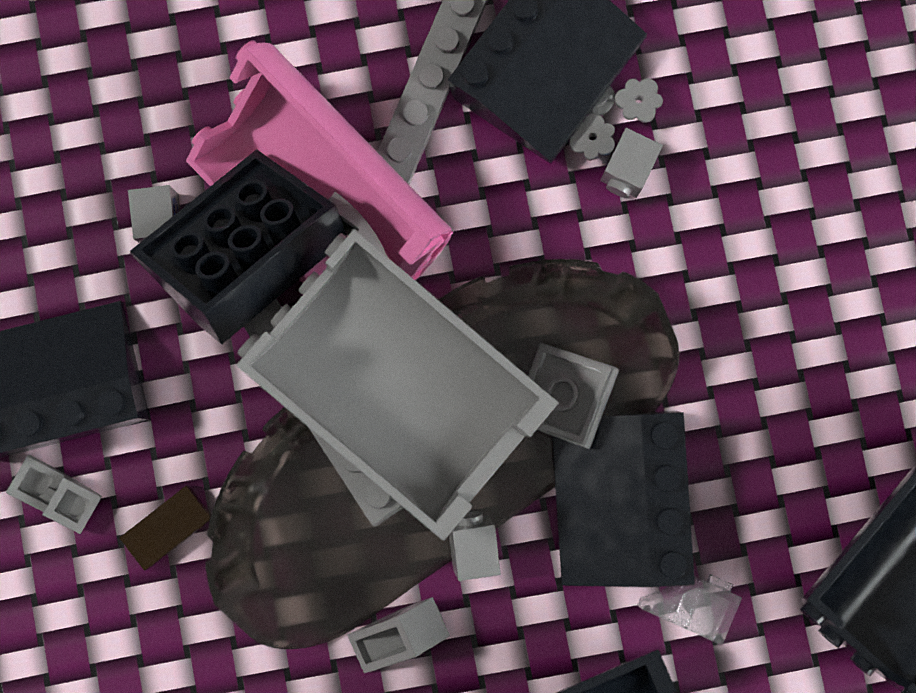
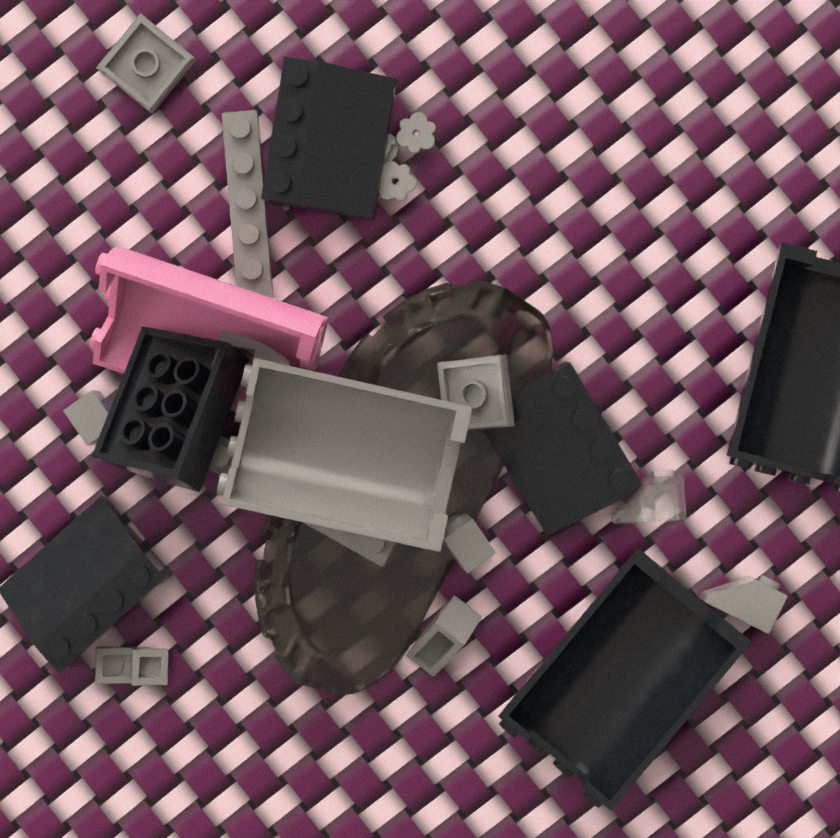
camera: 25 degrees left, 5 degrees up
dark brown tile [119,485,214,571] -> none
light grey brick [600,128,663,198] -> none

